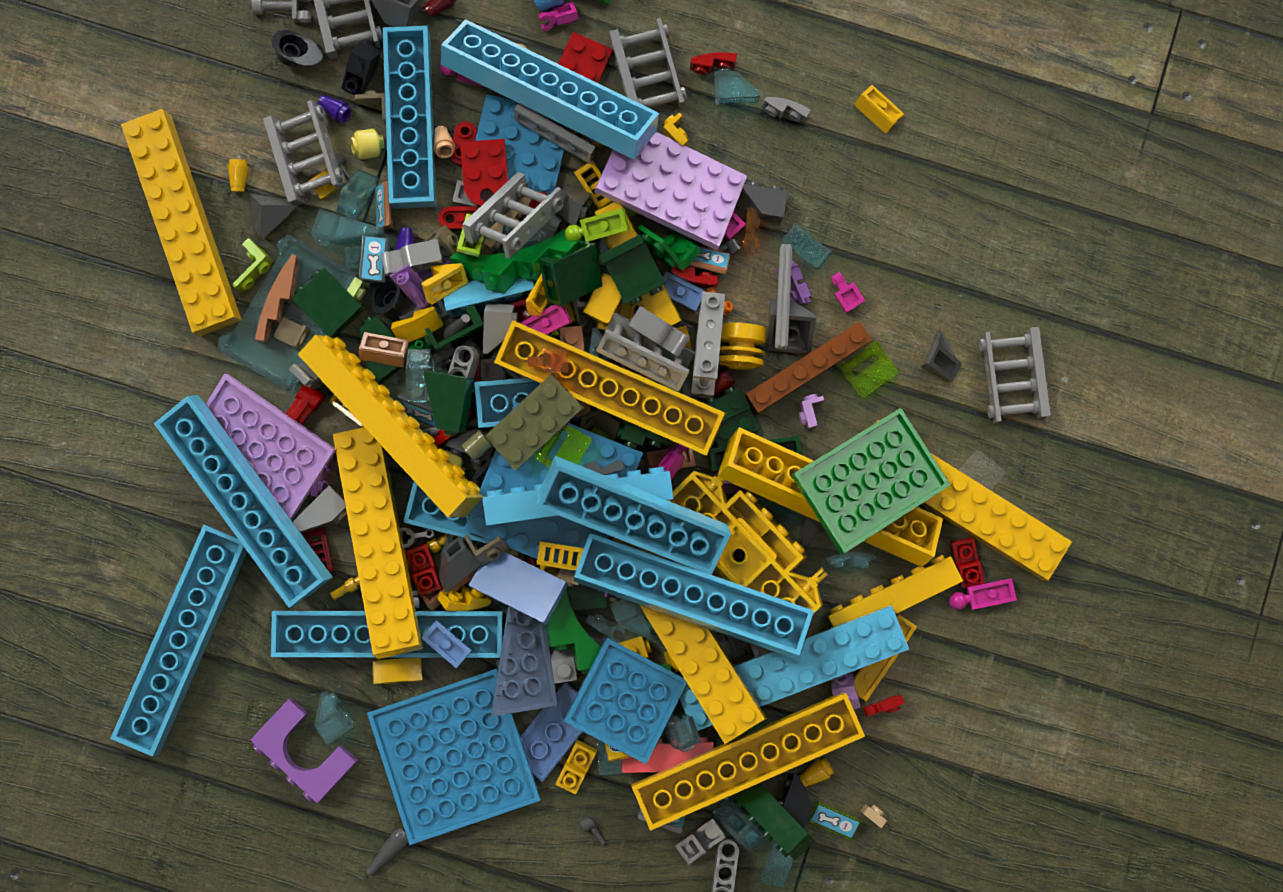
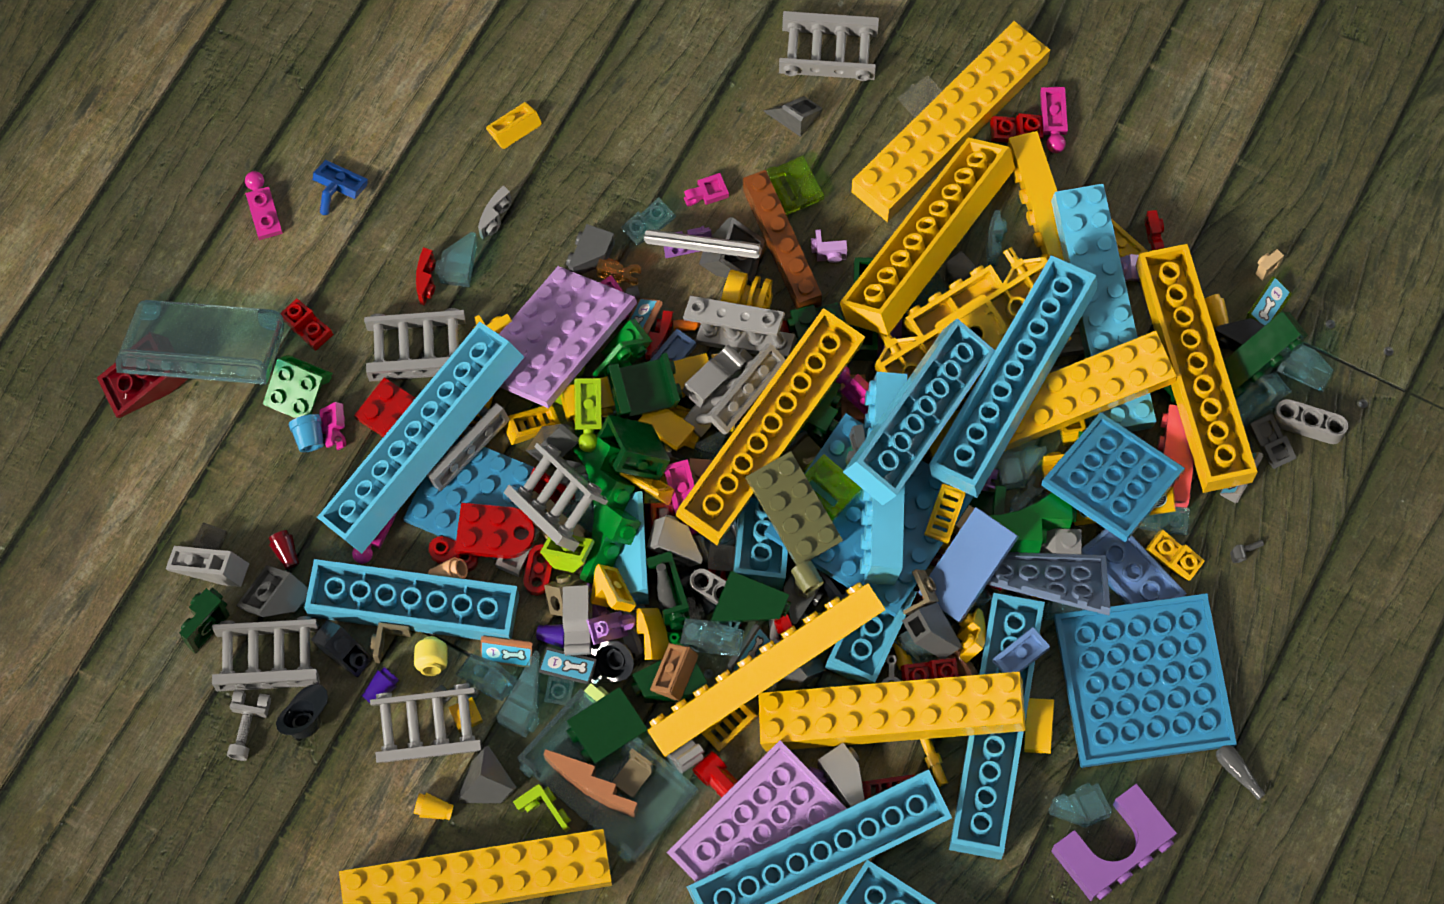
camera: 75 degrees left, 15 degrees down
clear orange plate [528,349,568,373] -> none
clear light blue slope [663,711,701,752] -> none
plate [791,408,950,555] -> none

